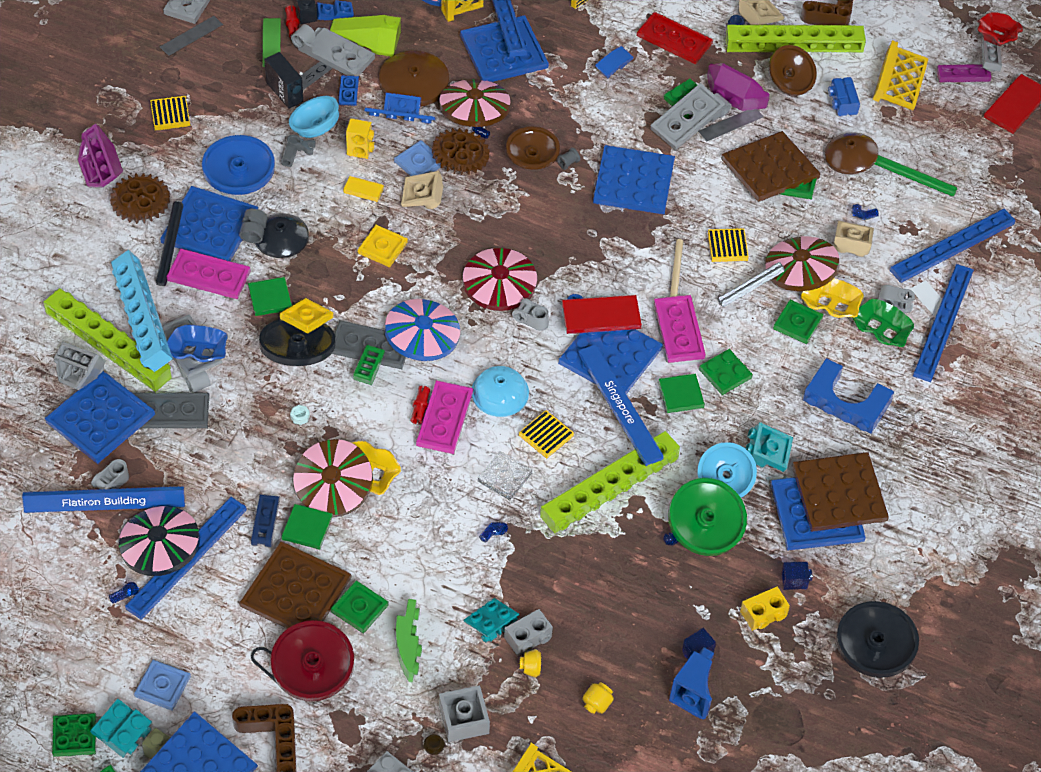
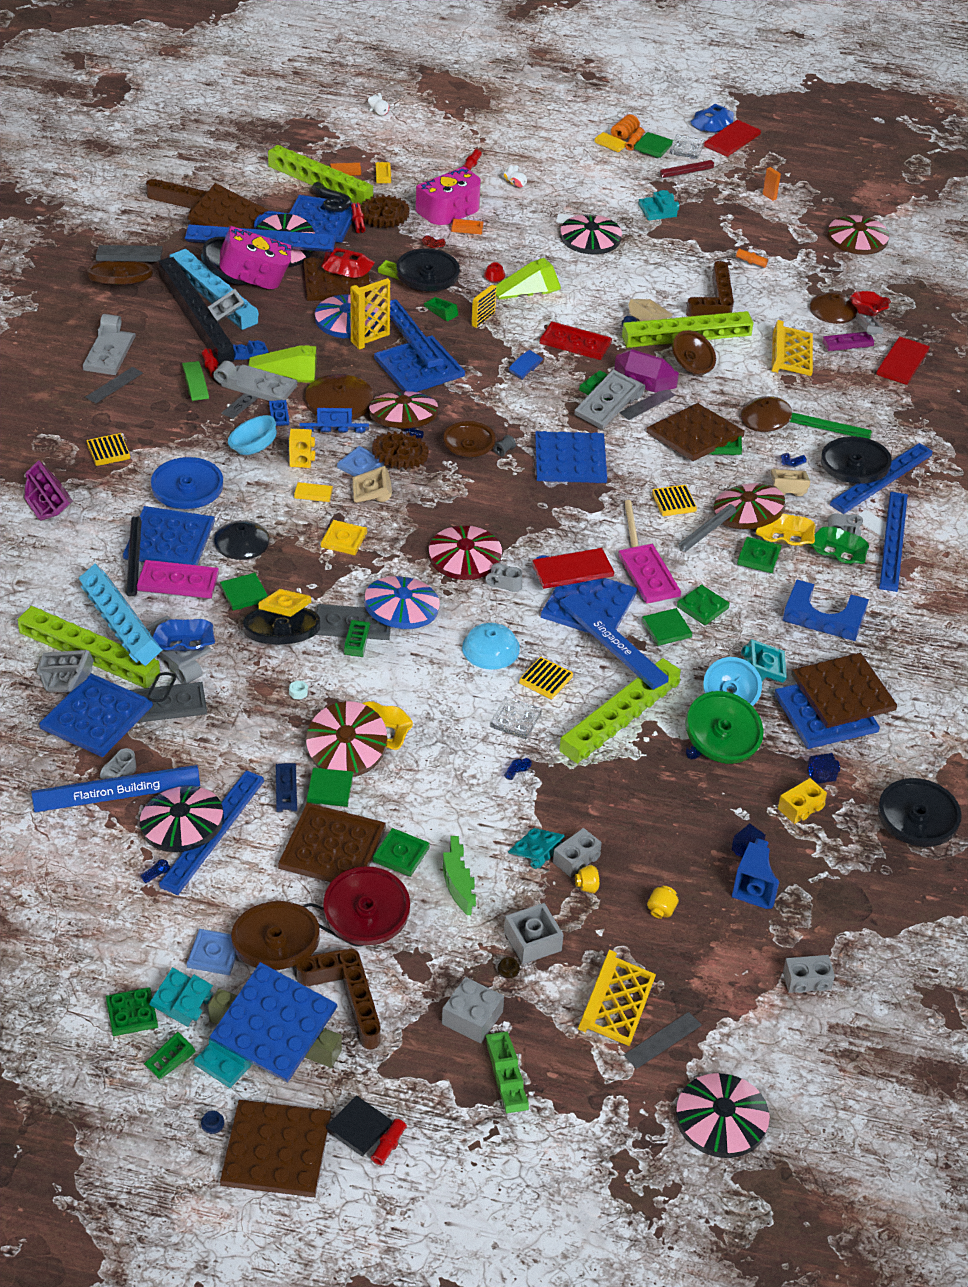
camera: 10 degrees left, 10 degrees down
reddish brown gear [110,173,170,224] -> none
dark grey wheel [239,209,268,243] -> none
black brick [265,52,304,109] -> none
dark grey bar [281,135,316,167] -> none
red pin [410,386,430,425] -> none
dark pink plate [416,380,473,454] -> none
blue brick [828,77,860,116] -> none
none -> black piece [147,672,176,702]
none -> reddish brown dish [231,901,320,970]
none -> reddish brown dish [810,292,858,324]
none -> black dish [821,436,892,483]

